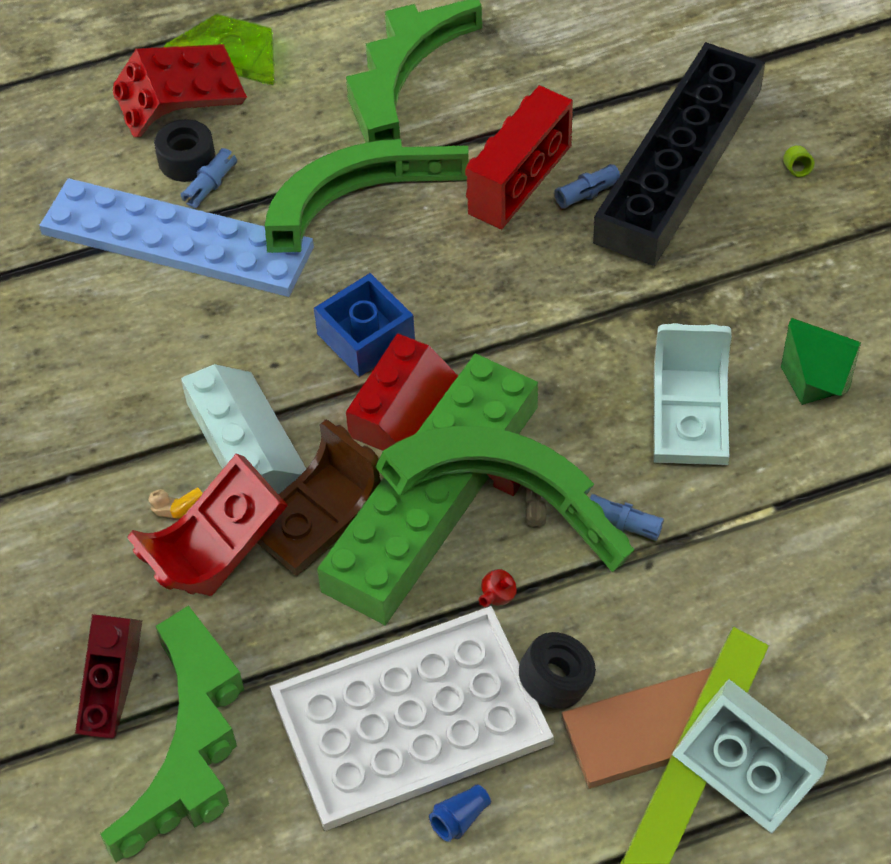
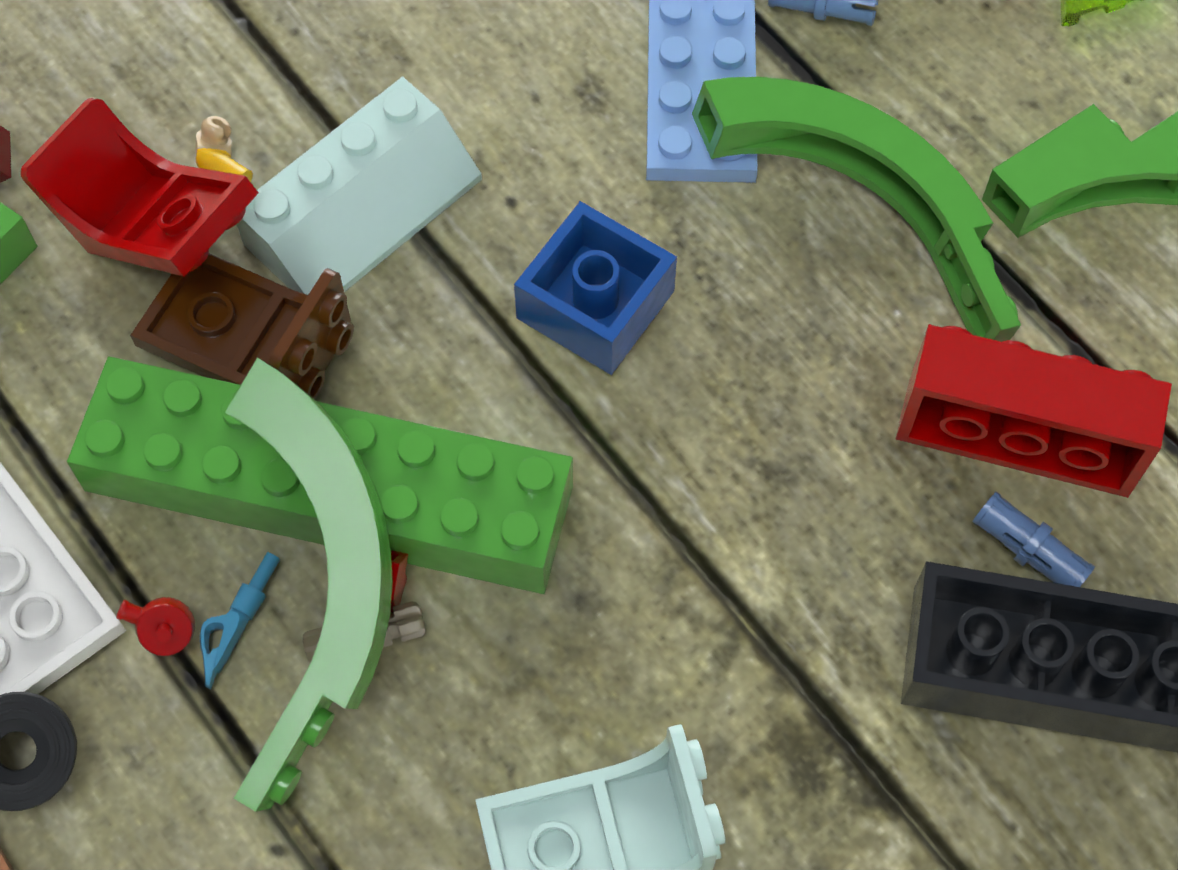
camera: 70 degrees right, 10 degrees up
red slope [346,333,458,451] -> none
medium blue pin [590,494,664,541] -> none
none -> dark azure hand [199,552,280,689]

